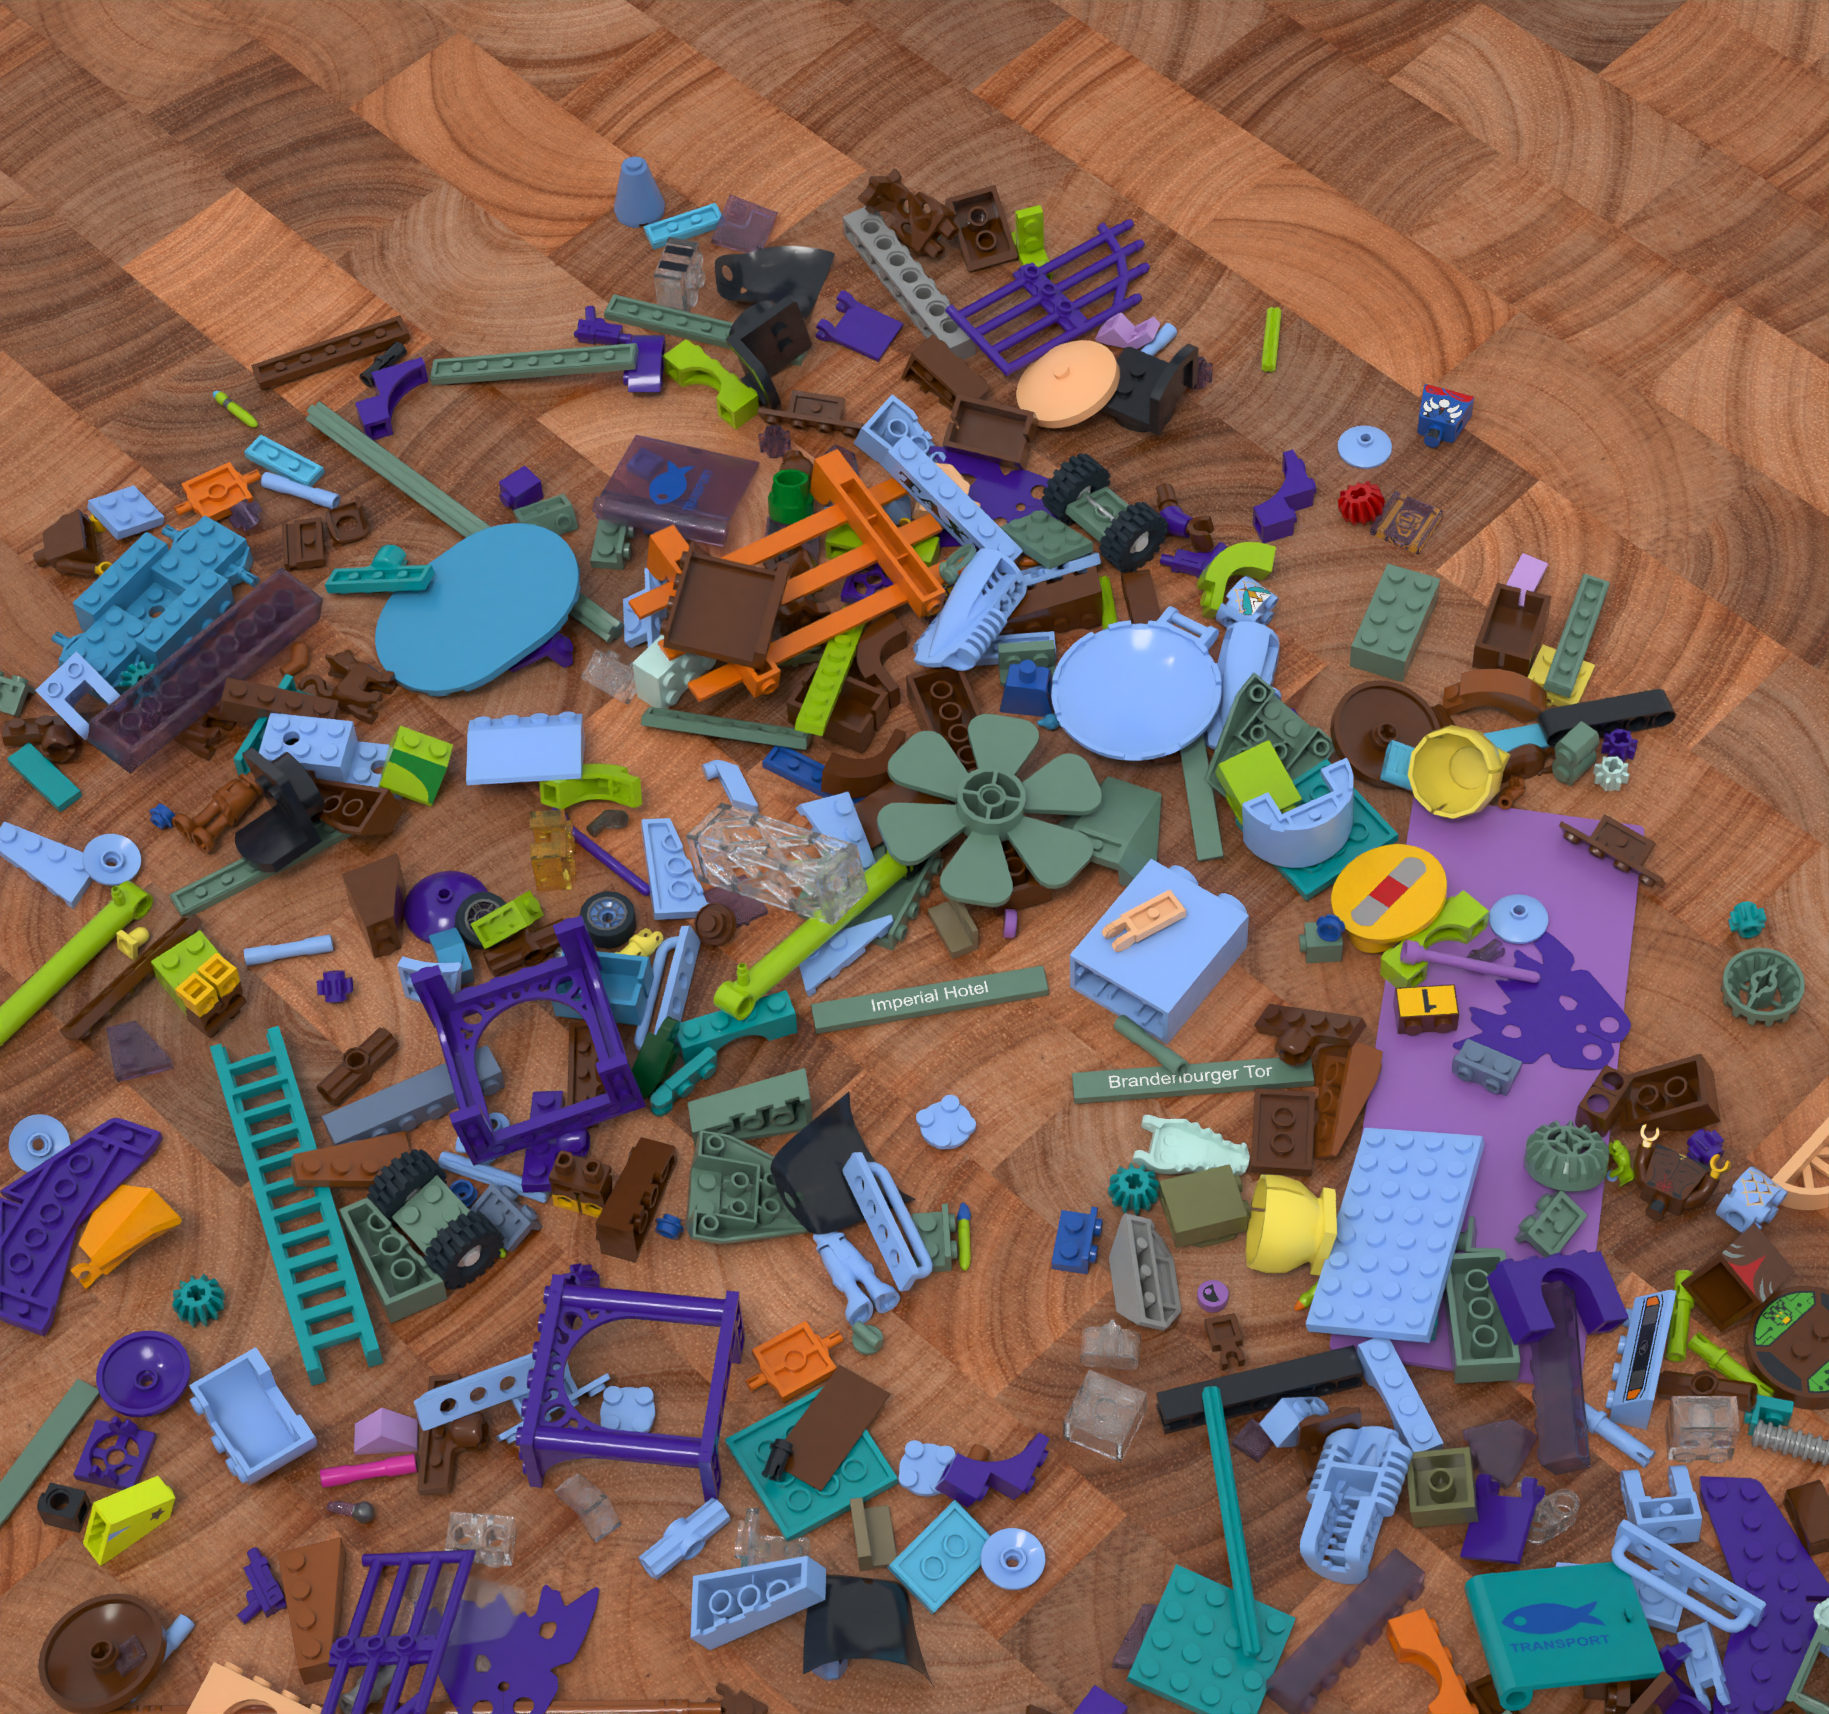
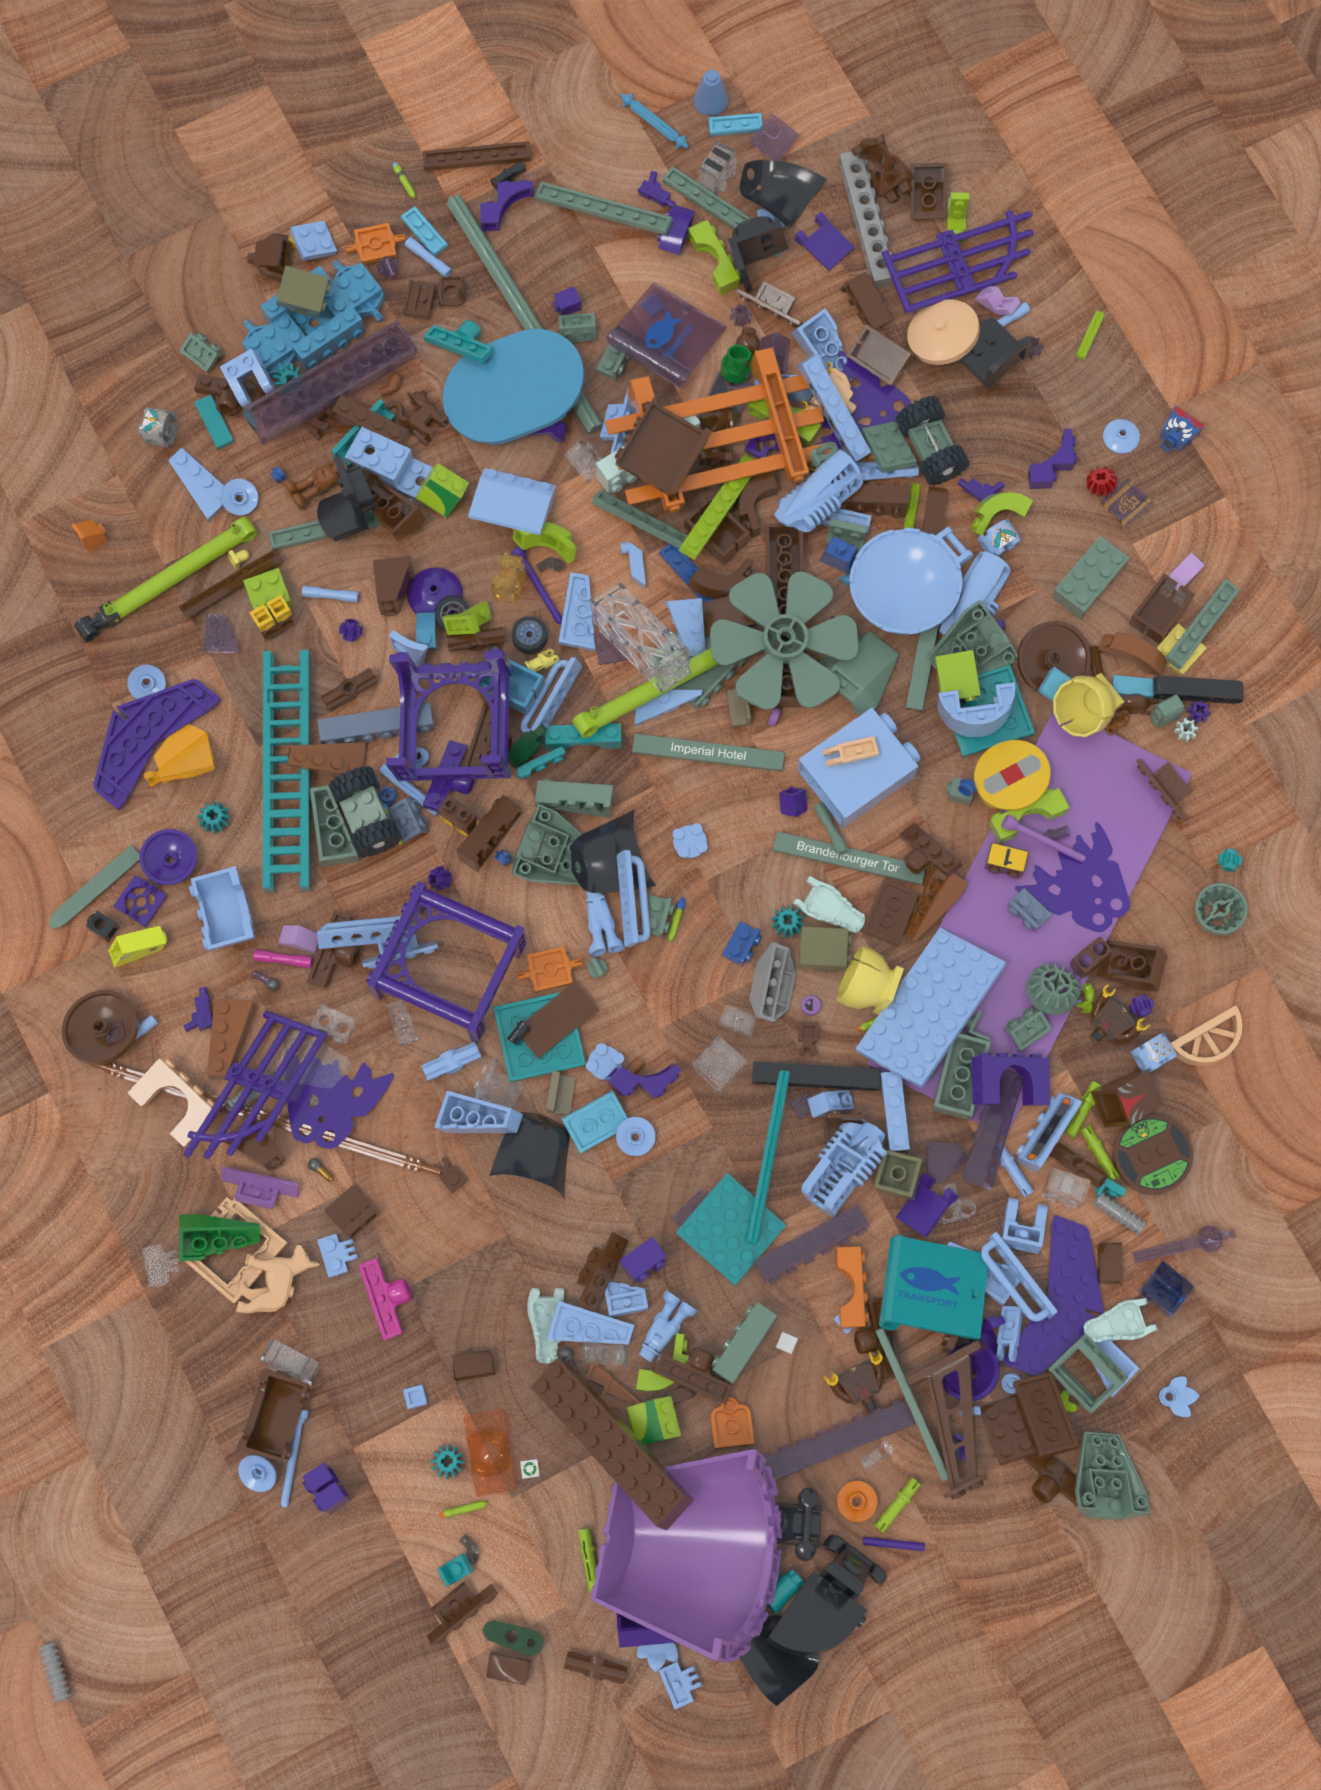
camera: 15 degrees right, 20 degrees up
light blue piece [600,1386,656,1433] -> none
reddish brown plate [694,903,737,946] -> none
reddish brown piece [1156,483,1214,553] -> none
light blue dish [1489,894,1548,944] -> none
none -> olive brick [276,265,331,317]
none -> dark azure wheel [620,93,689,149]
none -> dark purple panel [779,787,807,817]

